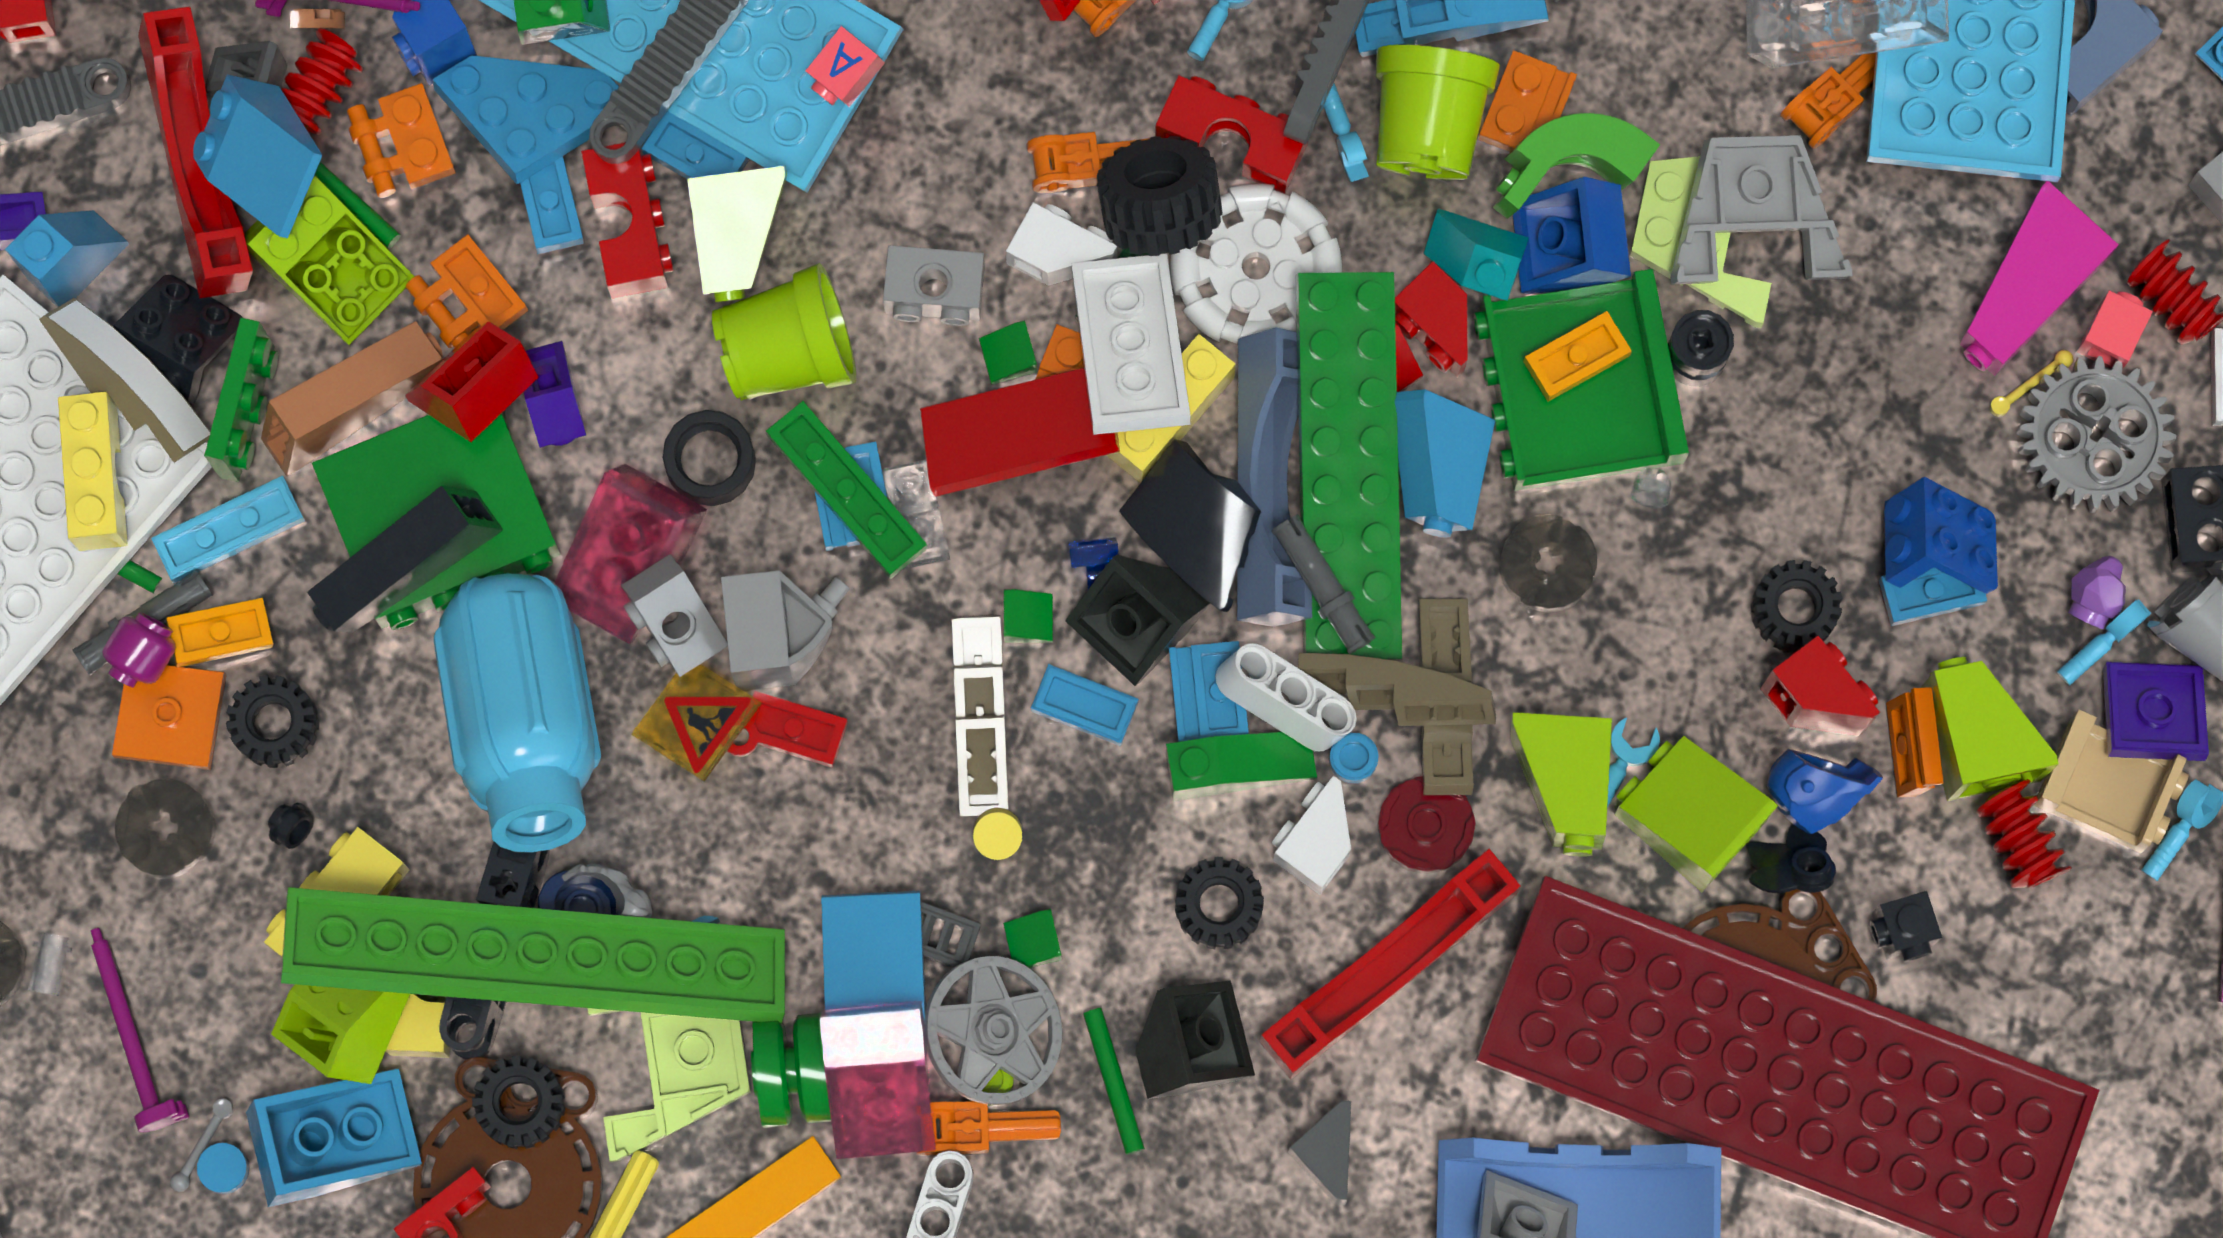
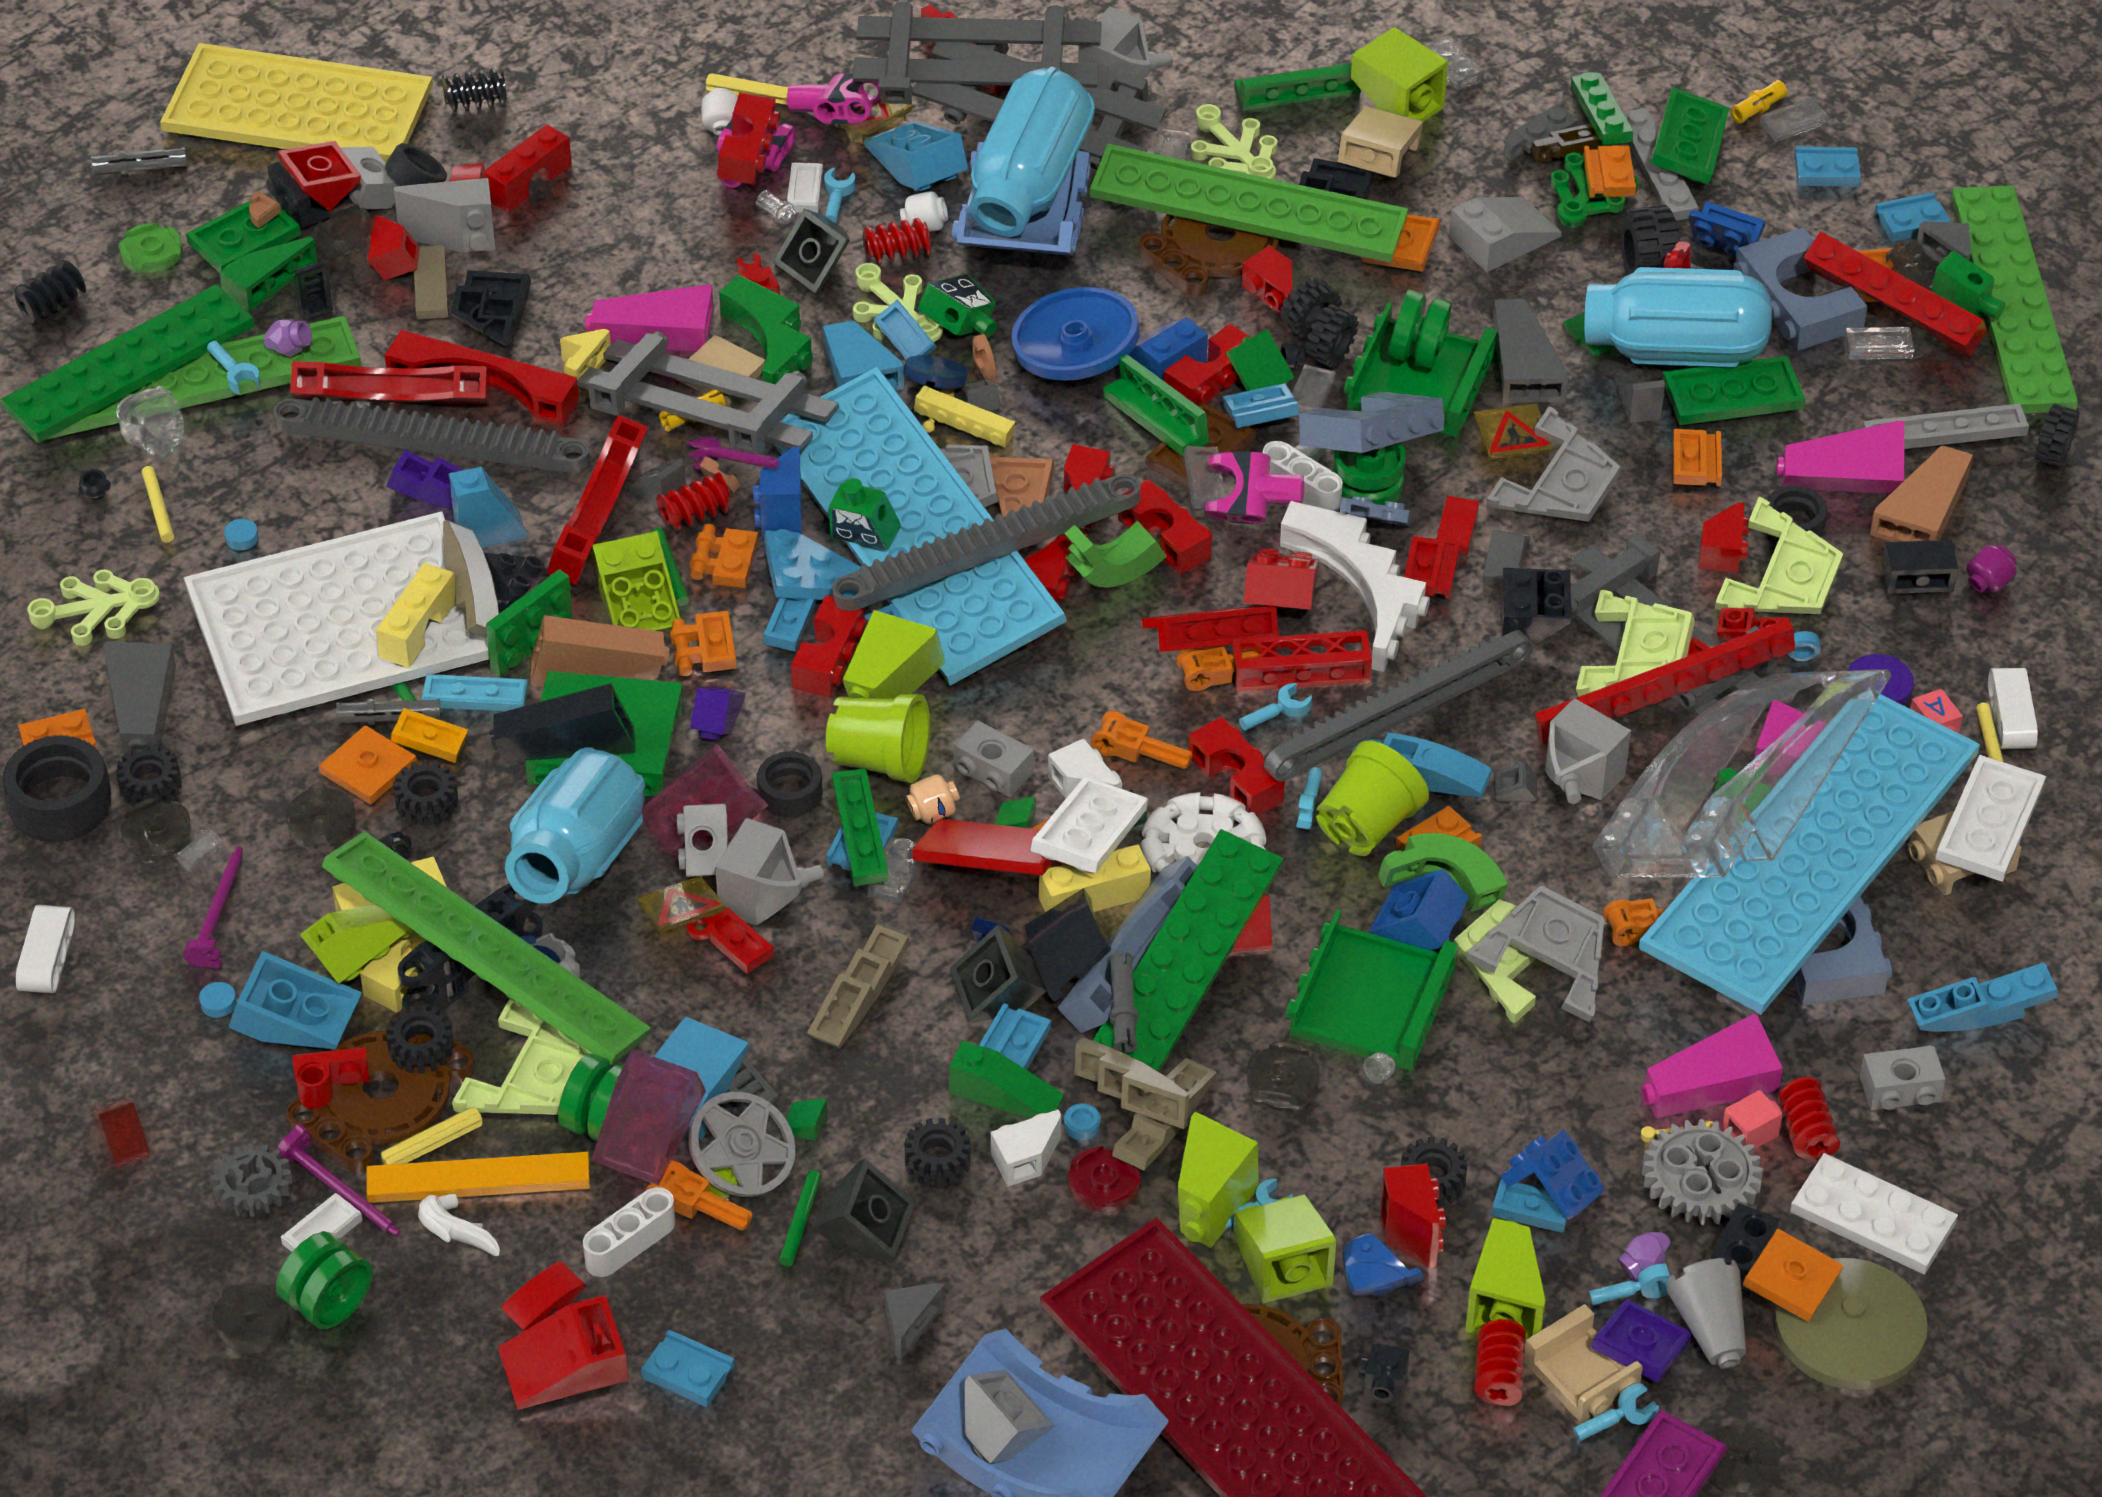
camera: 30 degrees right, 30 degrees down
magenta head [102,612,176,688] -> none
light grey hinge [170,1098,234,1192] -> none
dark azure slope [193,74,322,238] -> none
red slope [405,321,539,442] -> none
coral brick [805,26,885,107] -> none
light yellow tile [973,808,1022,860] -> none
green slope [1004,589,1053,643] -> none
dark azure tile [1031,664,1139,746] -> none
black tyre [1097,136,1223,256] -> none
white beam [1215,643,1357,751] -> none
red arch [1260,848,1521,1080] -> none
red slope [1395,261,1468,378] -> none
dark azure slope [1395,389,1495,538] -> none
teal slope [1423,208,1529,301] -> none
light orange plate [1523,311,1632,402] -> none
black wheel [1668,310,1734,387] -> none
black plate [1747,824,1836,893] -> none
orange plate [1886,687,1944,798] -> none
none -> light nougat head [906,774,960,825]

